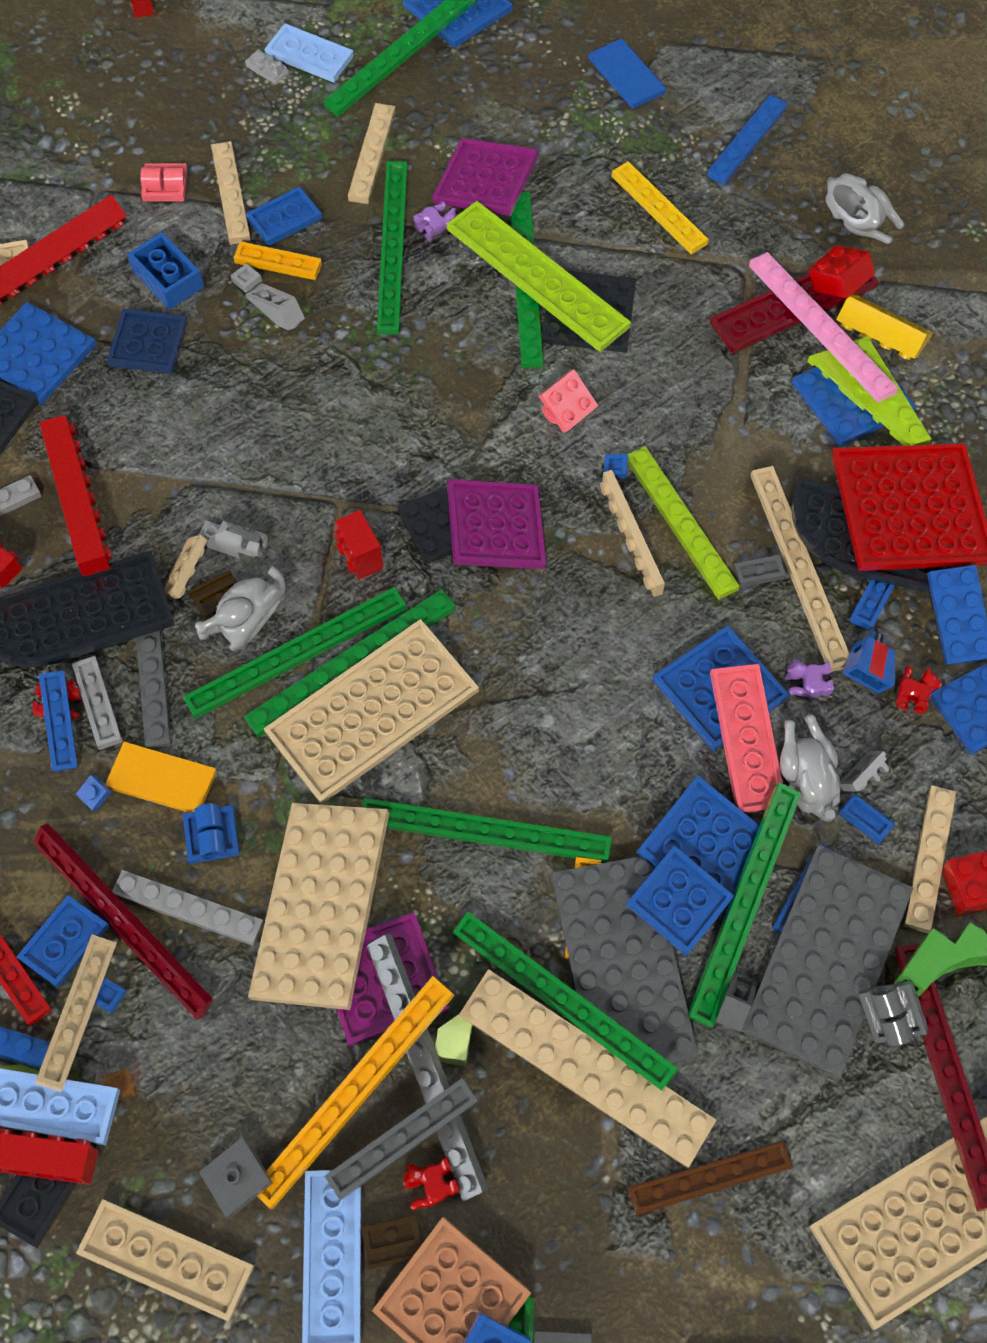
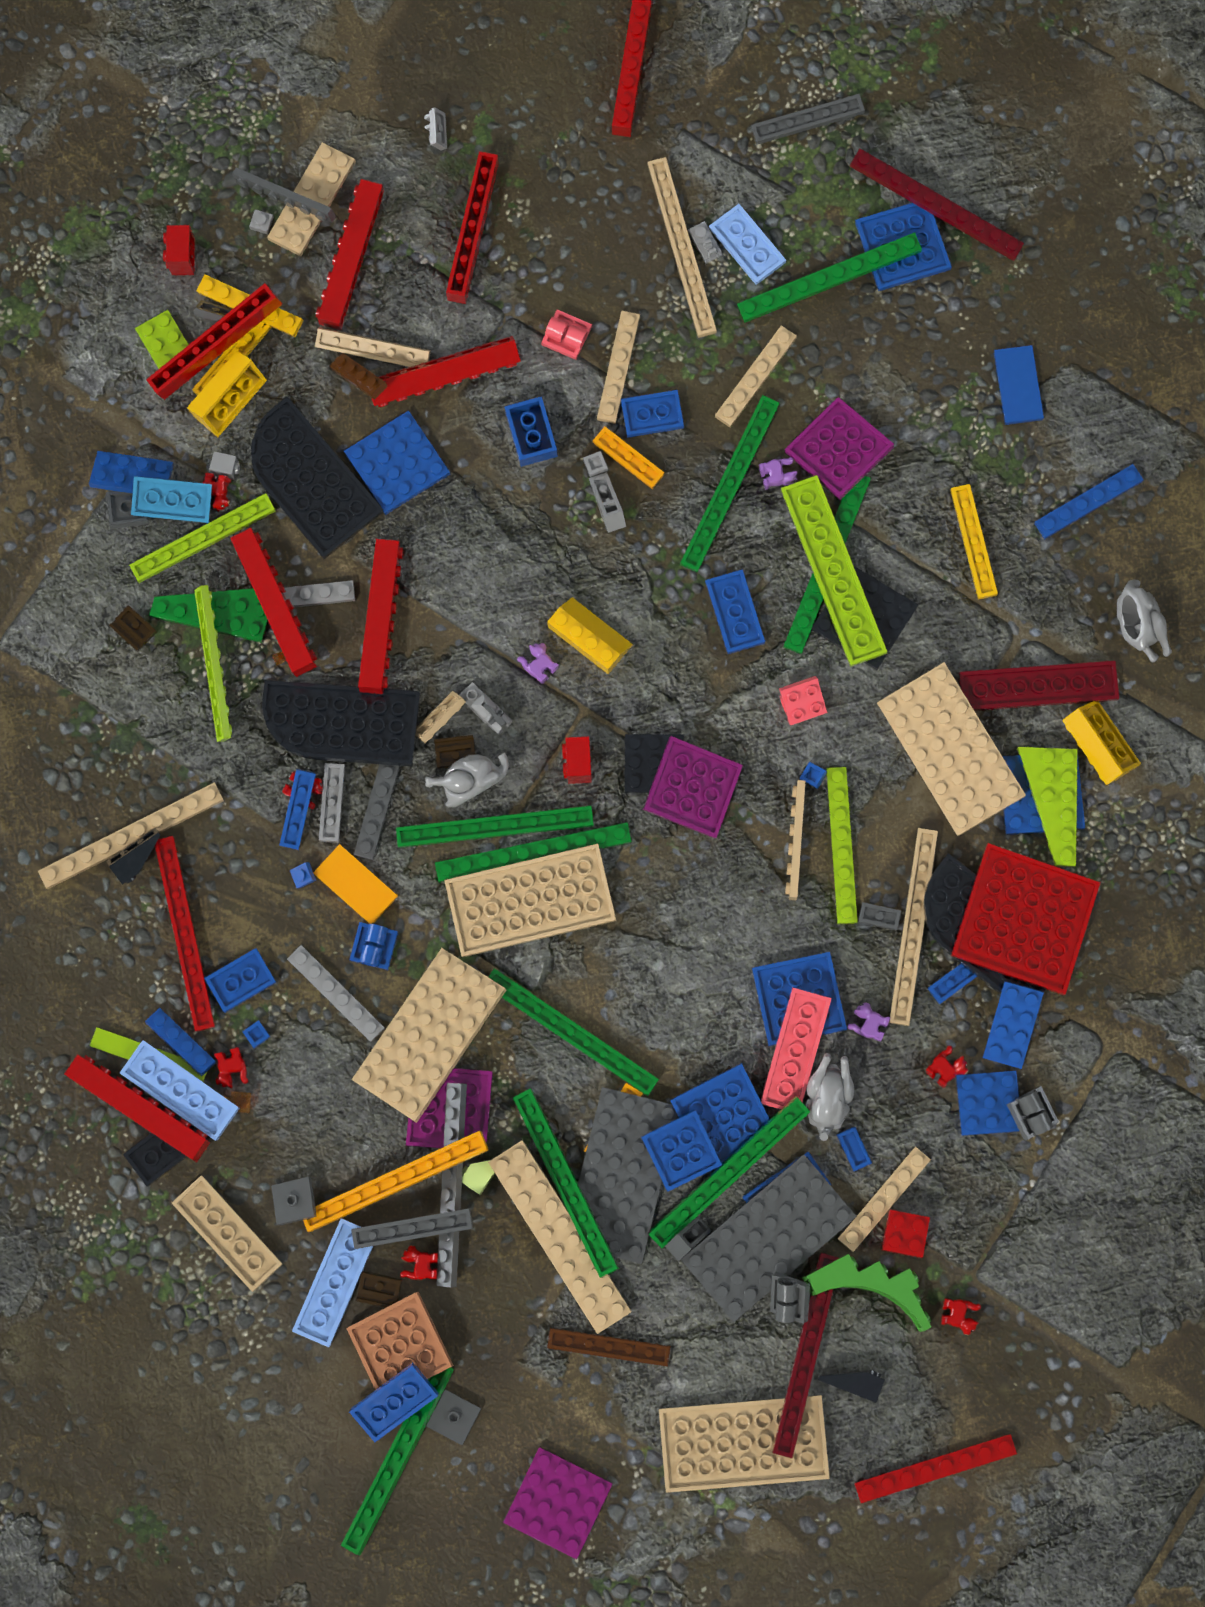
camera: 30 degrees right, 15 degrees up
dark red plate [33,823,214,1020] -> none
tan plate [35,934,117,1092] -> none
dark blue plate [107,308,188,374] -> none
bright pink plate [749,252,898,403] -> none
red brick [808,245,875,298] -> none
light grey plate [840,751,889,792] -> none
blue torso [842,632,895,694] -> none
none -> red animal [214,1047,248,1088]
none -> red brick [446,151,499,304]
none -> medium lavender animal [517,643,559,684]
none -> yellow slope [547,597,633,675]
none -> tan plate [648,157,717,338]
none -> blue plate [705,569,765,654]
none -> tan plate [877,662,1026,836]

